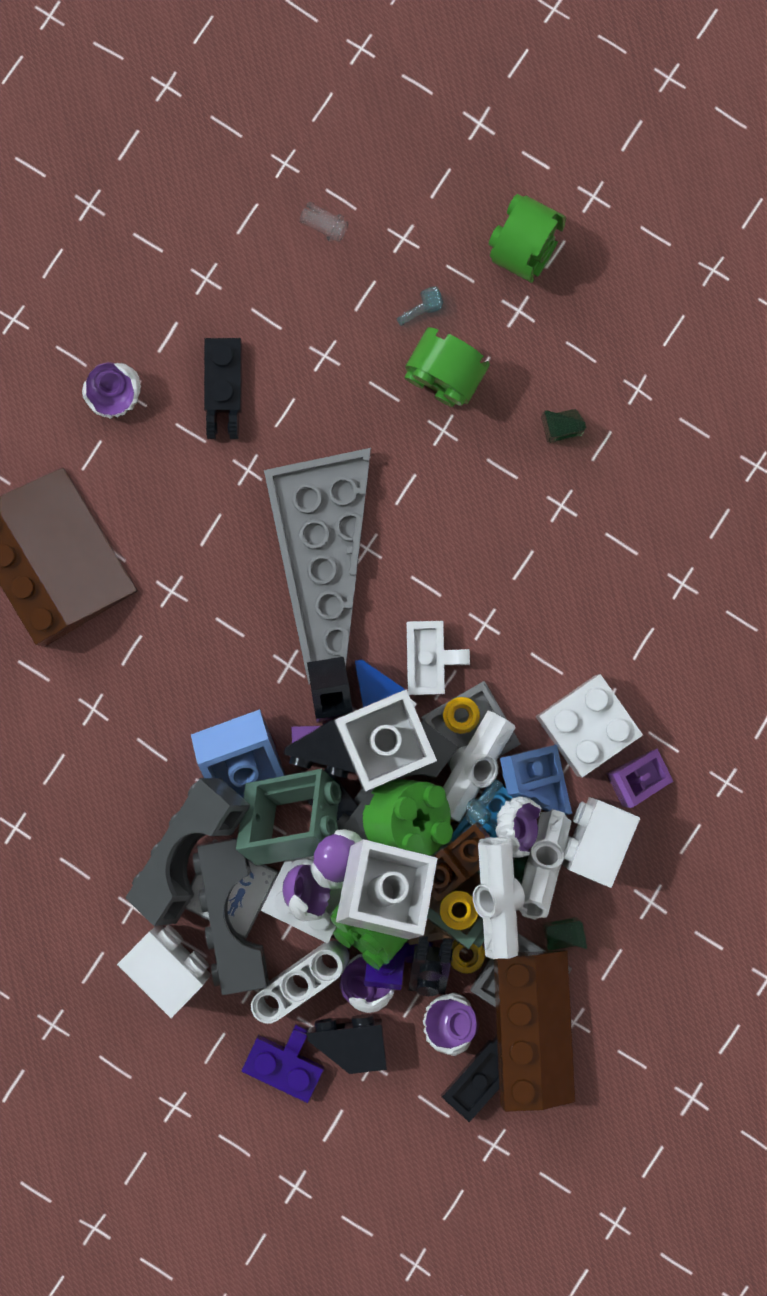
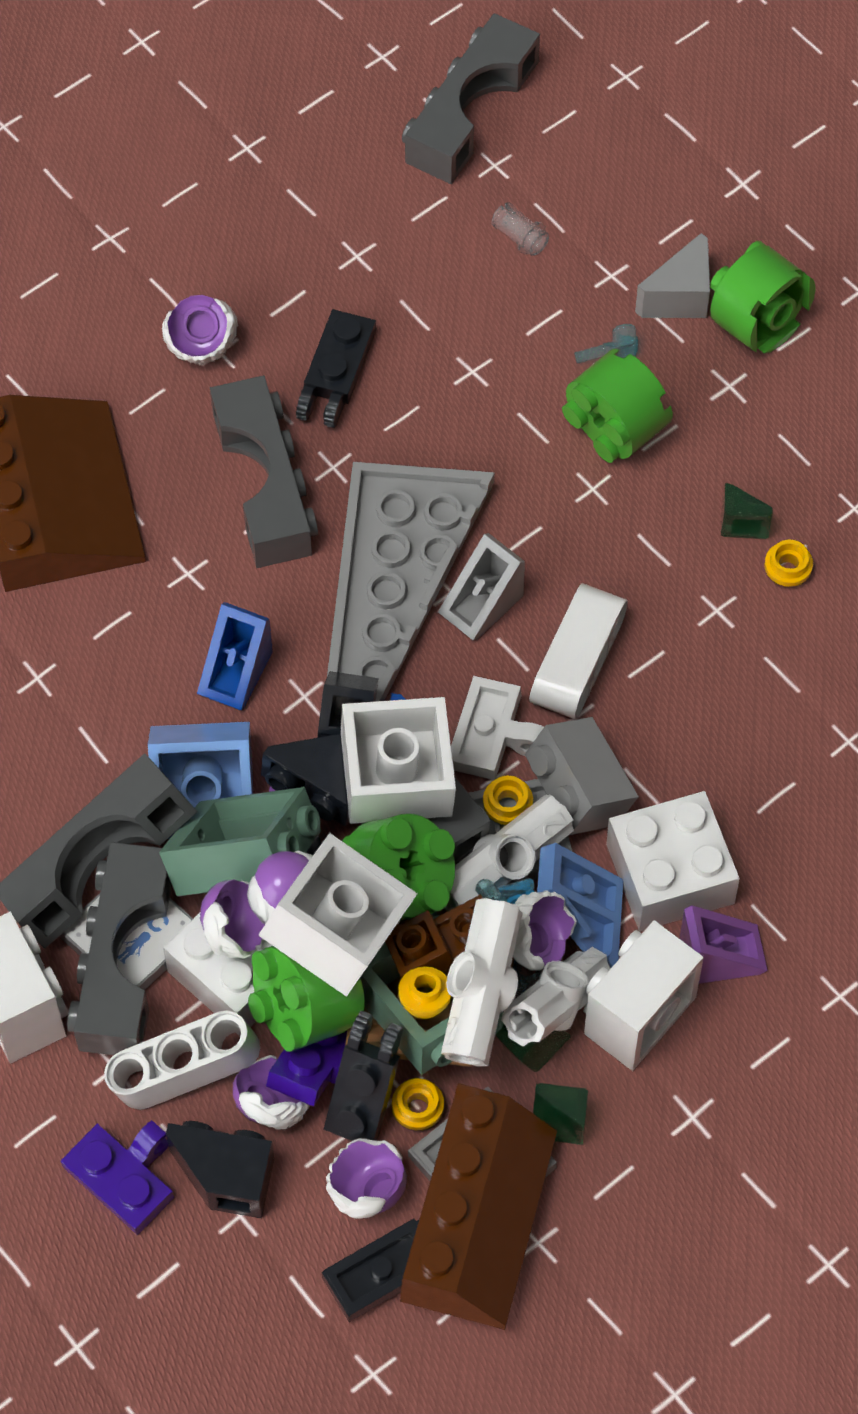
camera: 15 degrees right, 25 degrees down
none -> blue slope [197,602,273,710]
none -> dark grey arch [210,375,318,569]
none -> dark grey arch [402,13,540,184]
none -> light grey slope [438,533,525,641]
none -> light grey piece [524,717,639,835]
none -> white beam [529,583,628,719]
none -> light grey slope [635,233,710,318]
none -> yellow plate [764,539,813,587]

